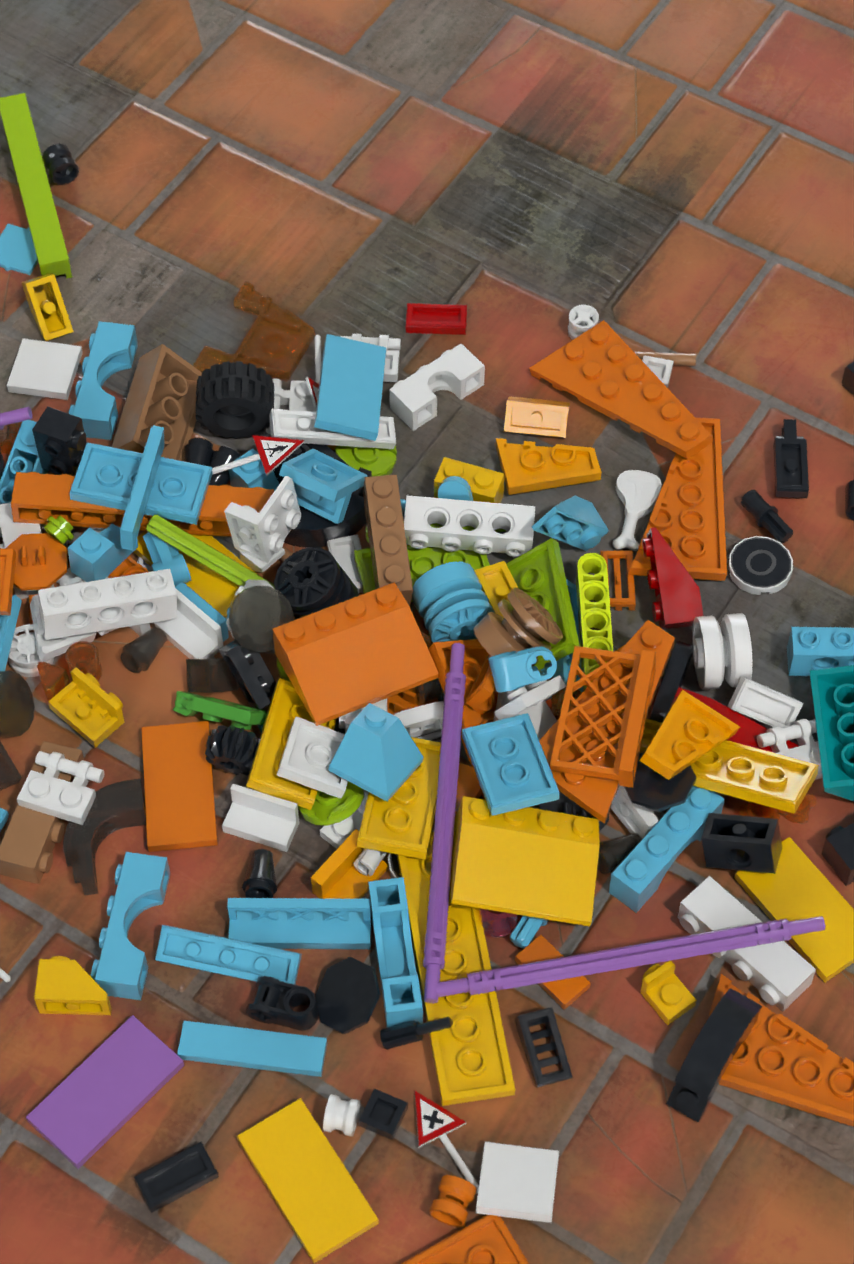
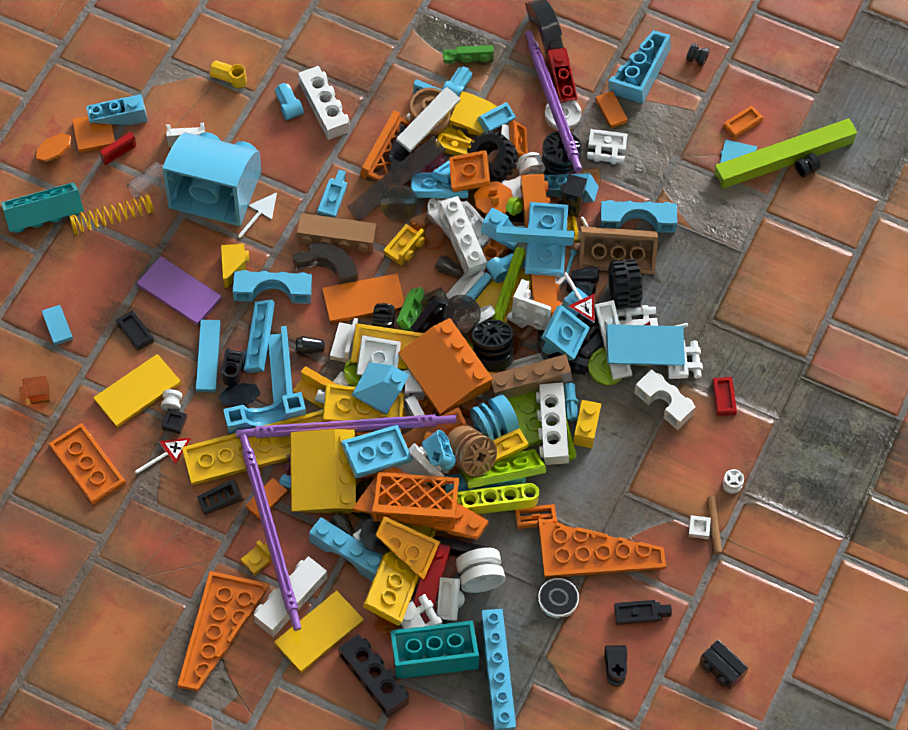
camera: 80 degrees right, 5 degrees up
white tile [7,339,83,400] -> none
white plate [17,751,105,825] -> none
yellow slope [21,273,74,341] -> none
clear orange wing [193,281,315,380] -> none
black axle [380,1017,453,1050] -> none
orange wheel [429,1175,477,1227] -> none
medium azure tile [438,476,473,501] -> none
white tile [476,1142,559,1223] -> none
light orange wing [495,438,602,495] -> none
light orange panel [504,396,570,438] -> none
orange wing [529,320,713,459] -> none
medium azure slope [532,495,609,551] -> none
white piece [612,470,662,551] -> none
red slope [642,527,704,629] -> none
black arch [666,988,762,1123] -> none
black brick [701,813,782,874] -> none
black axle [740,490,793,543] -> none

